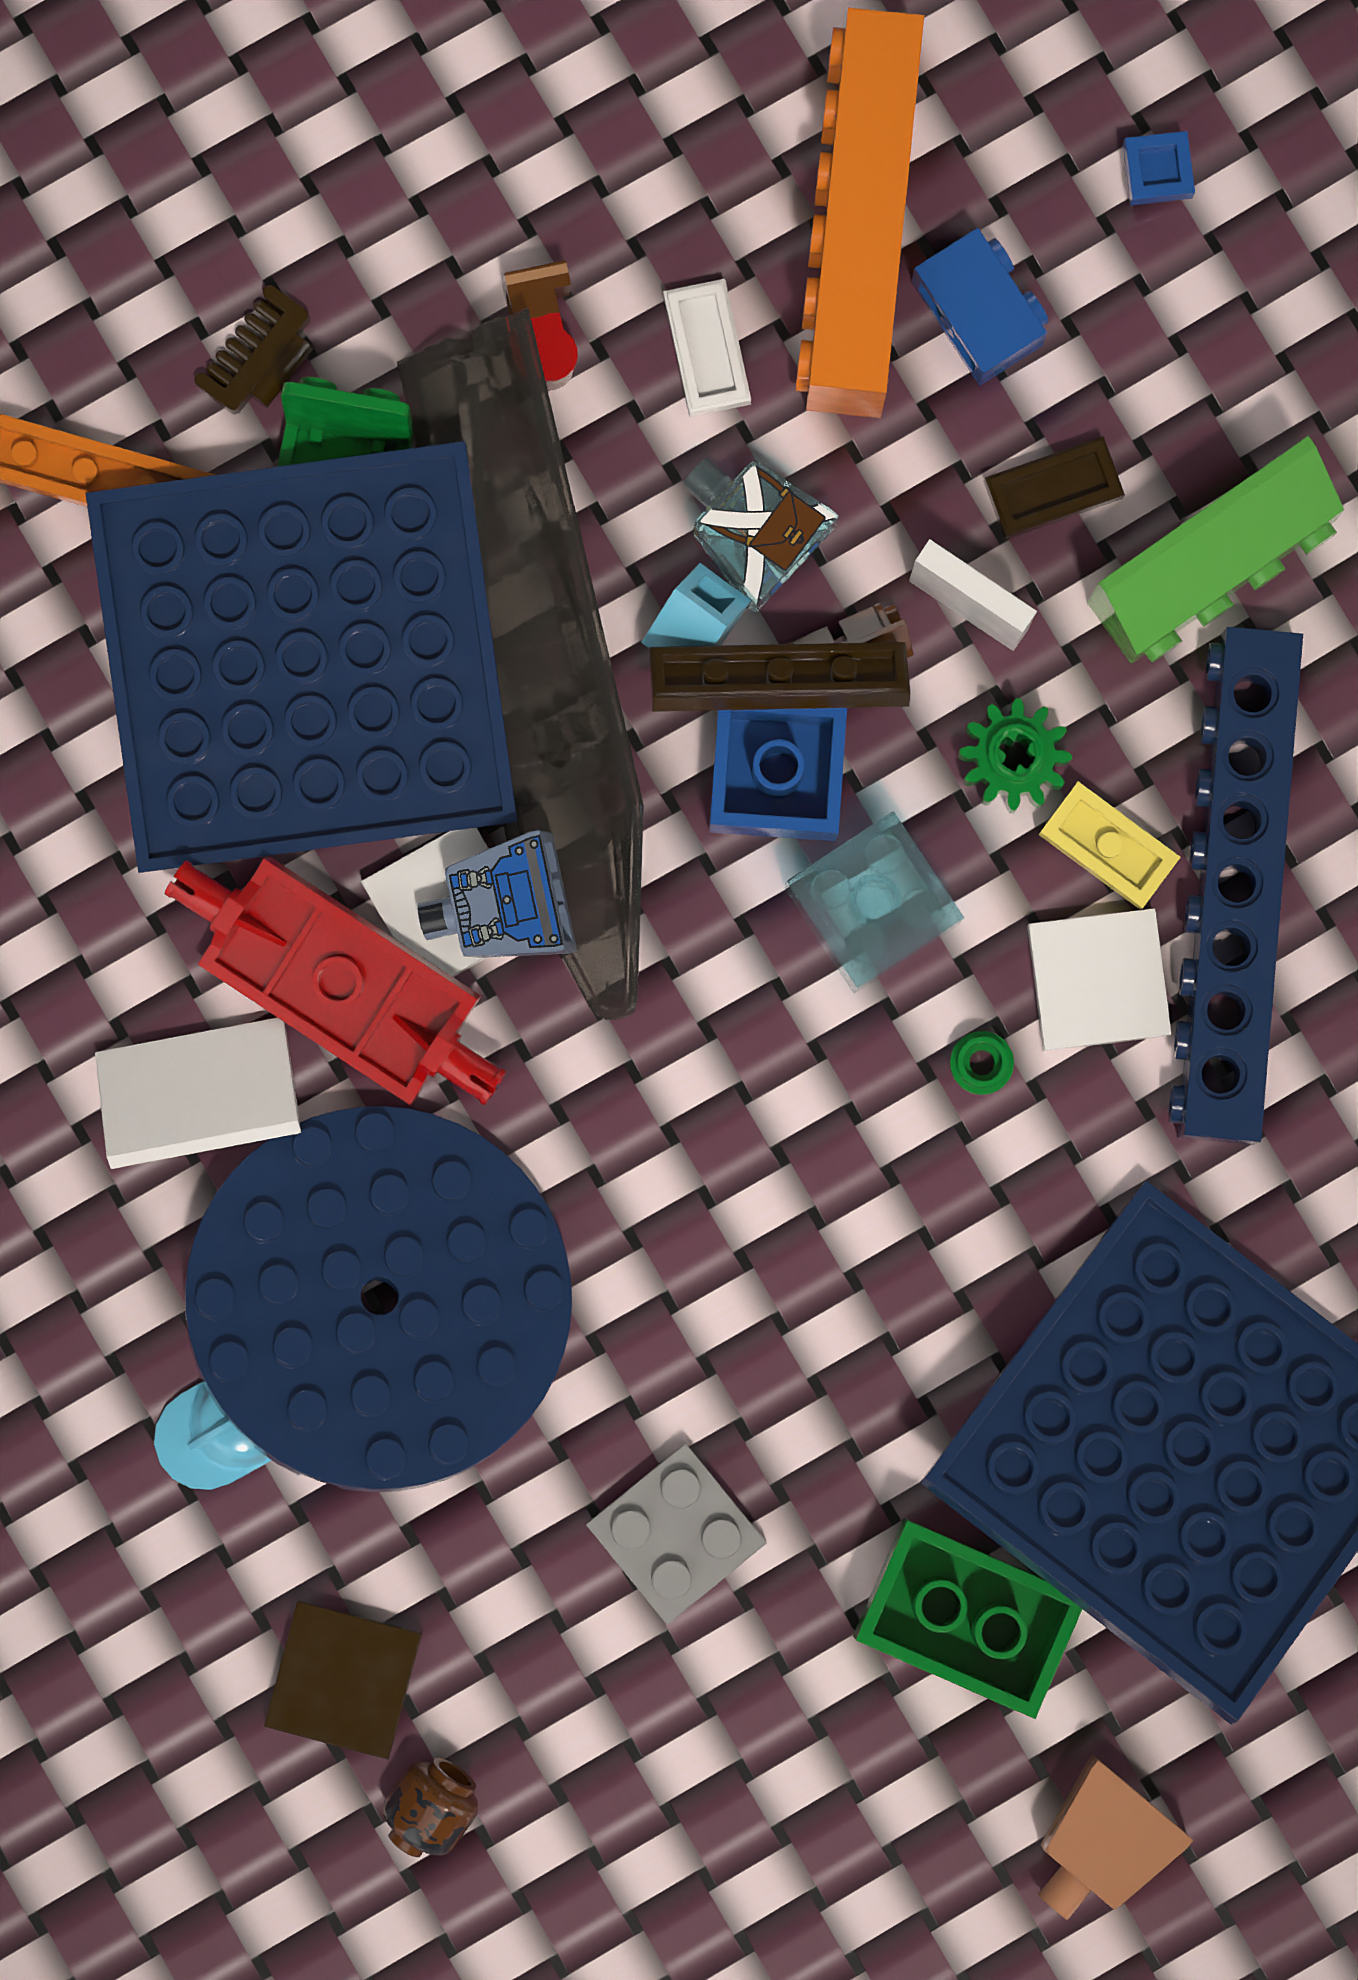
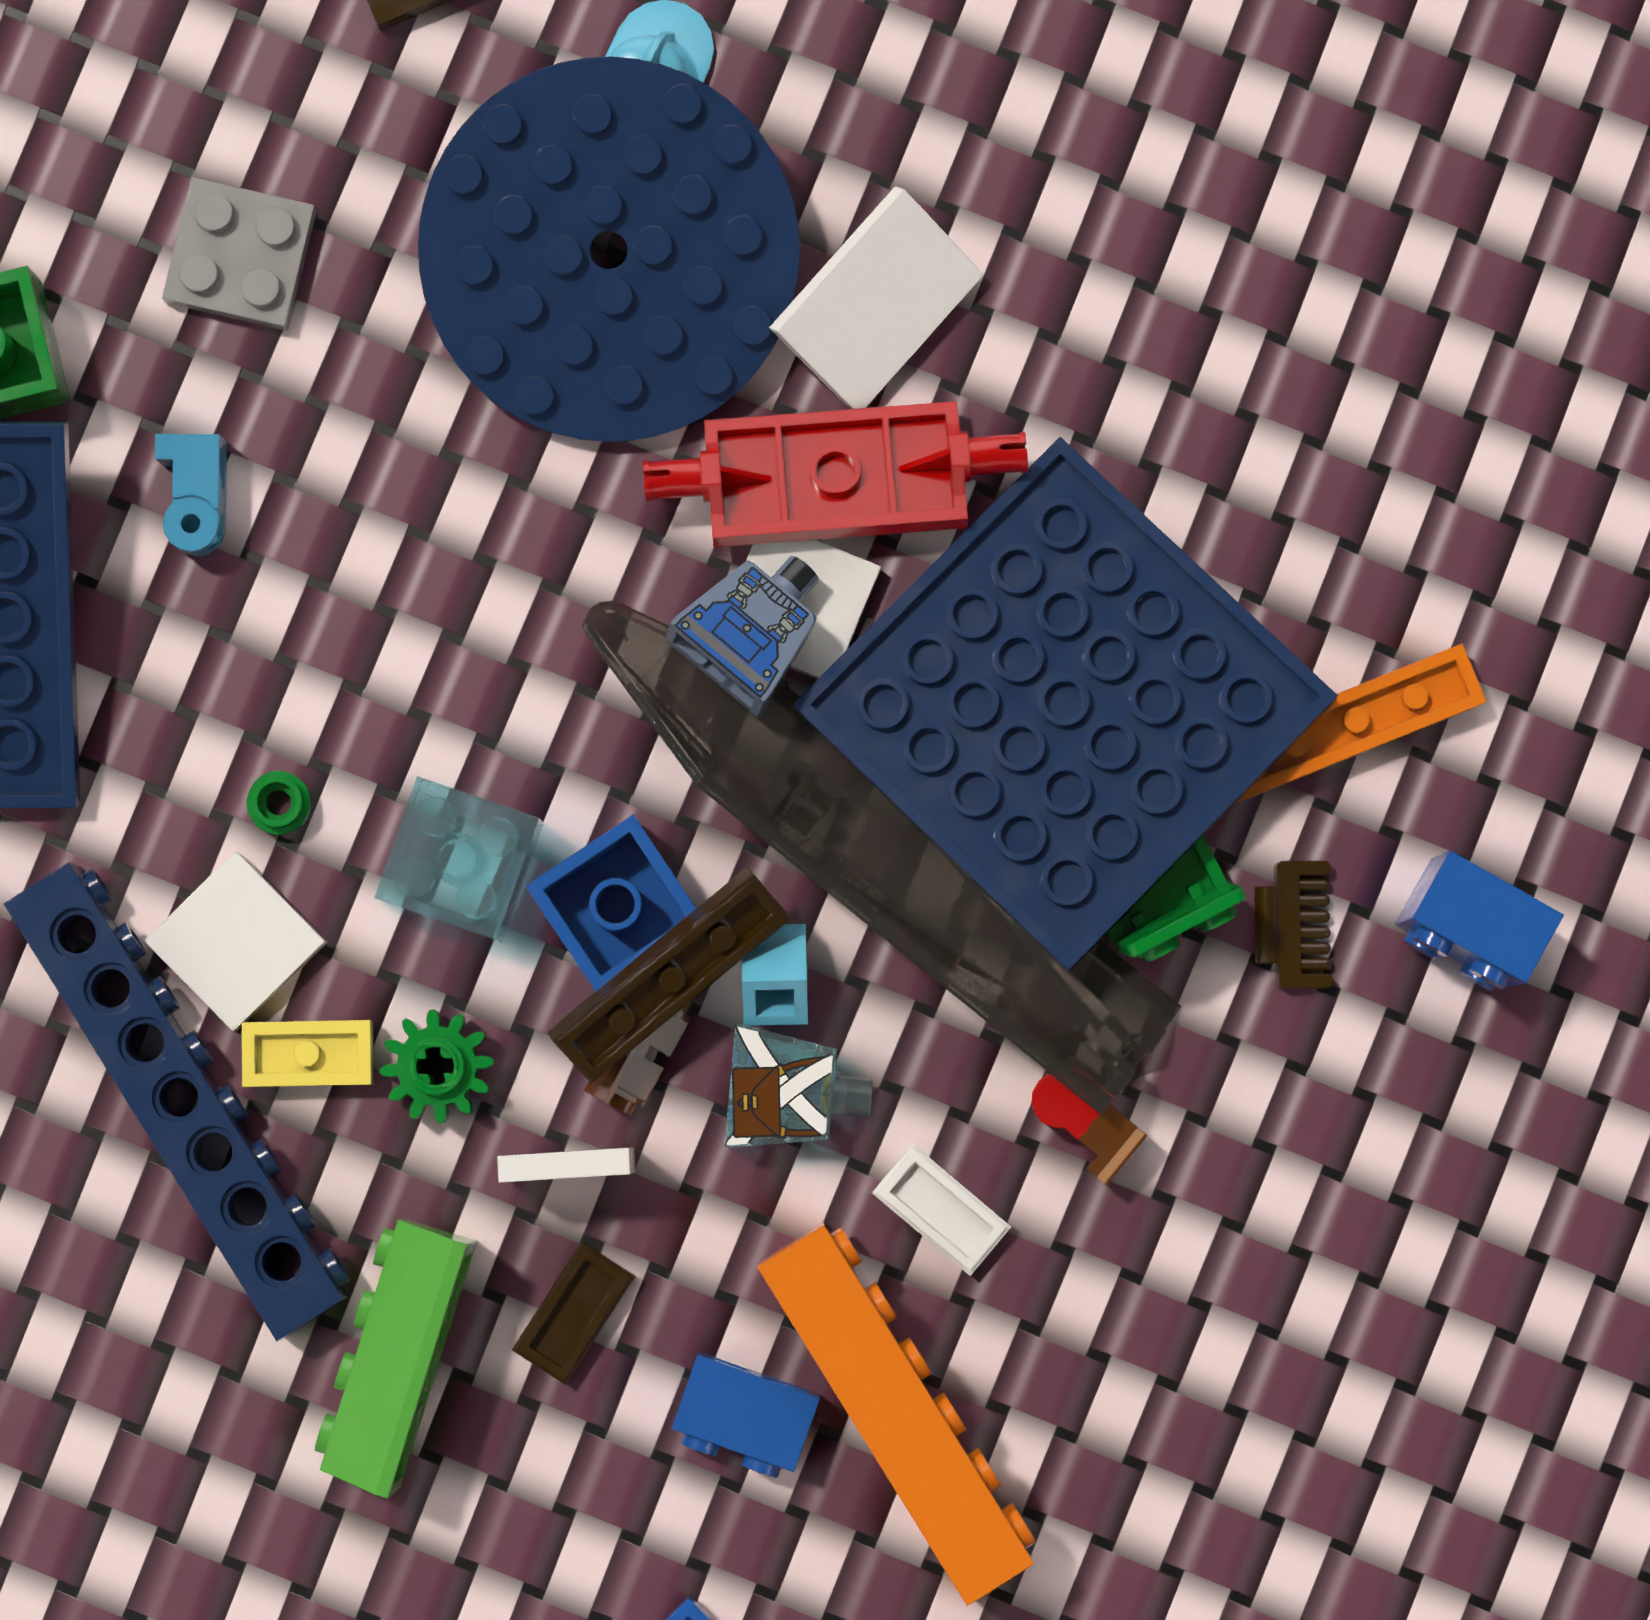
camera: 140 degrees right, 0 degrees up
none -> dark azure leg [155,434,227,557]
none -> blue brick [1394,850,1564,991]

